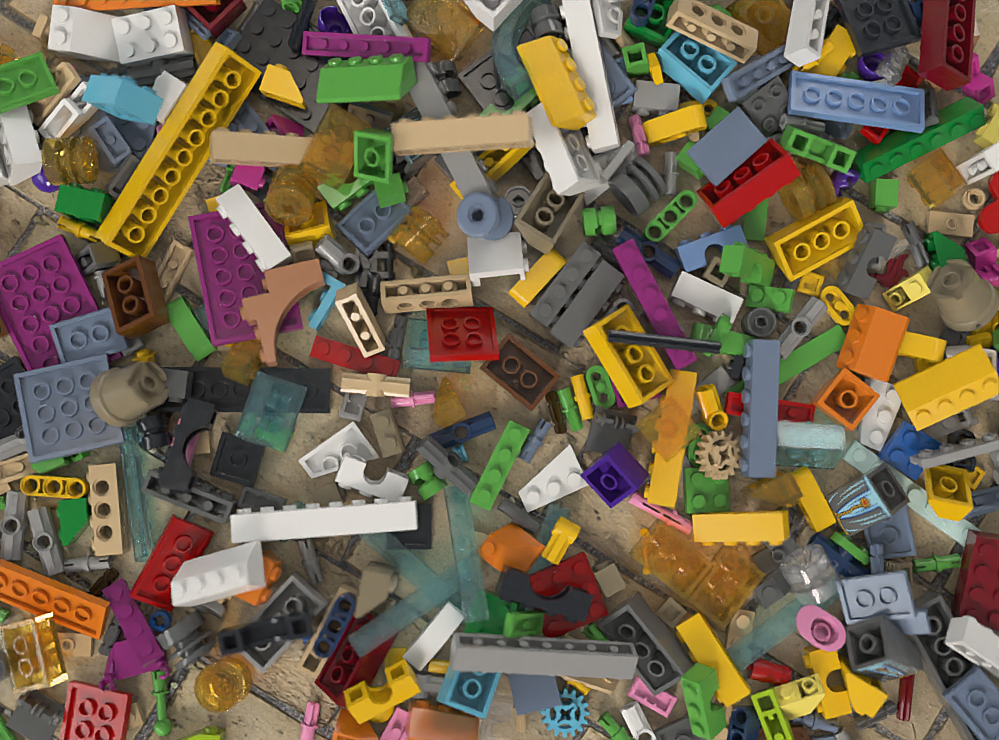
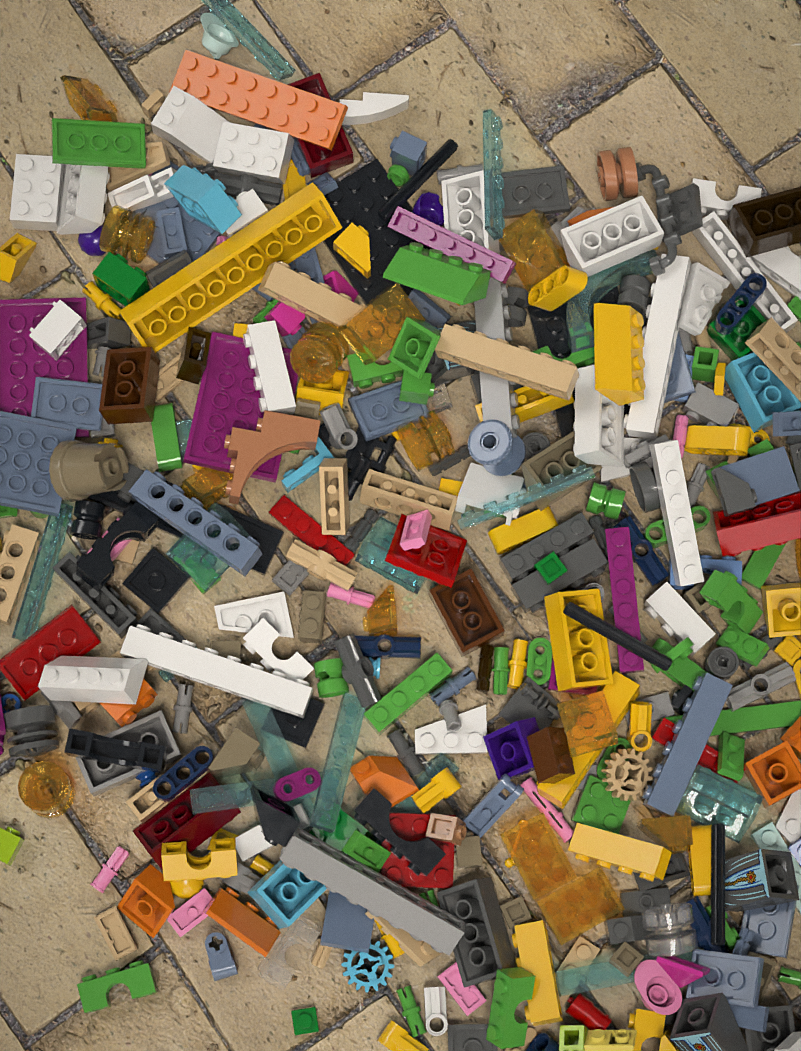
camera: 25 degrees right, 10 degrees down
none -> white container [29,300,87,361]
none -> sand blue brick [129,469,262,577]
none -> dark brown slope [176,327,211,385]
none -> black slope [250,785,300,847]
none -> magenta plate [273,768,321,802]
none -> bright pink plate [400,510,432,551]
none -> medium nougat bracket [425,813,467,846]
none -> dark grey axle [428,445,471,476]
none -> light grey pin [439,700,462,732]
none -> clear light blue plate [457,465,595,531]
none -> sand blue plate [463,773,524,838]
none -> reddish brown brick [527,727,575,784]
none -> yellow beam [528,265,588,312]
none -> green plate [534,551,568,585]
none -> dark tan plate [609,942,644,977]
none -> white brick [649,440,704,586]
none -> dark pink slope [656,953,710,988]
none -> dark grey slope [711,467,757,517]
none -> black axle [711,824,725,946]
none -> bright green plate [717,731,745,781]

